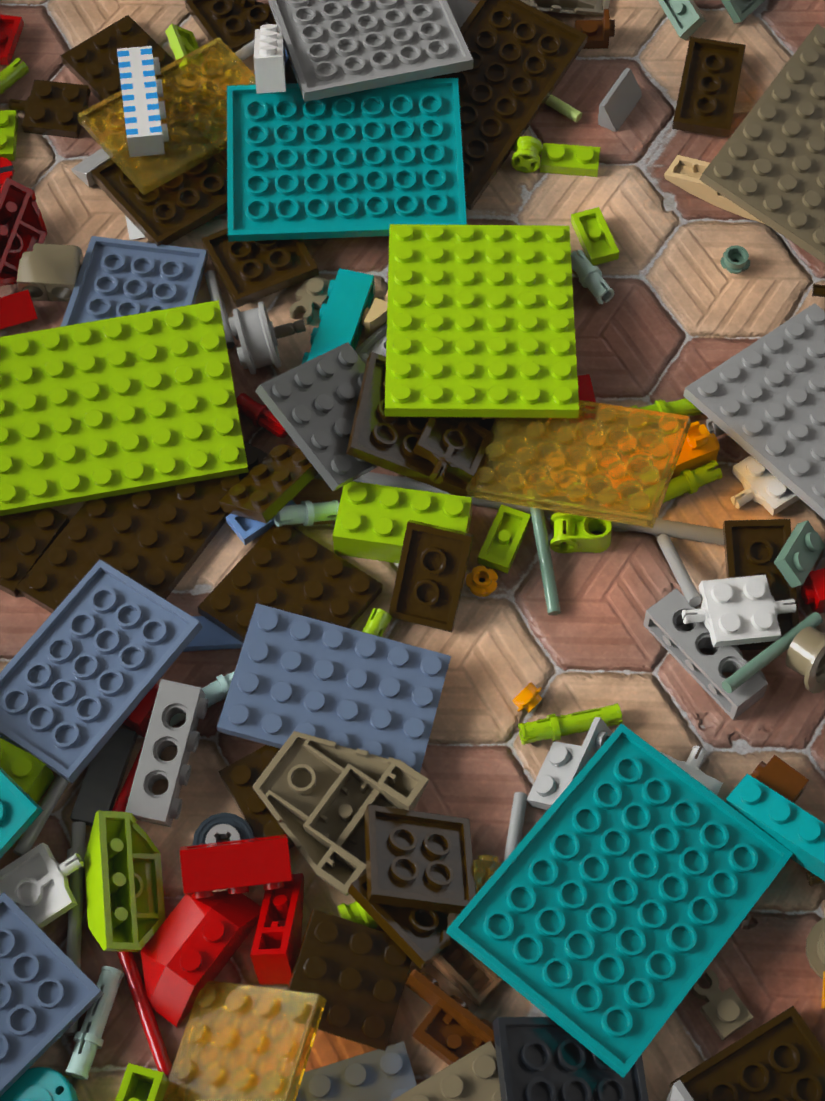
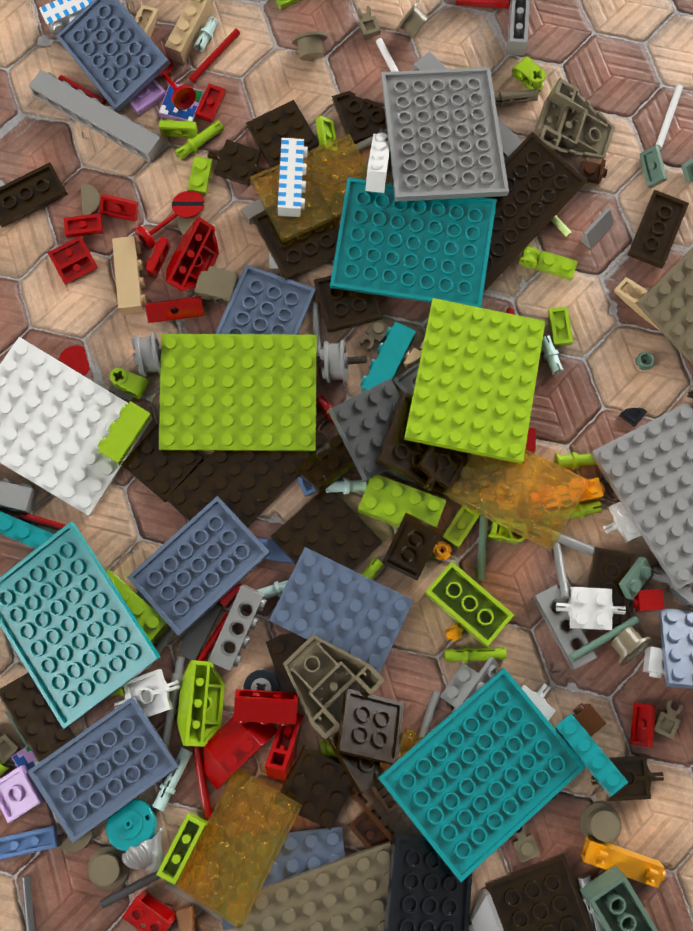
camera: 10 degrees right, 15 degrees up
none -> lime brick [424,561,514,648]
none -> black tile [619,408,647,427]

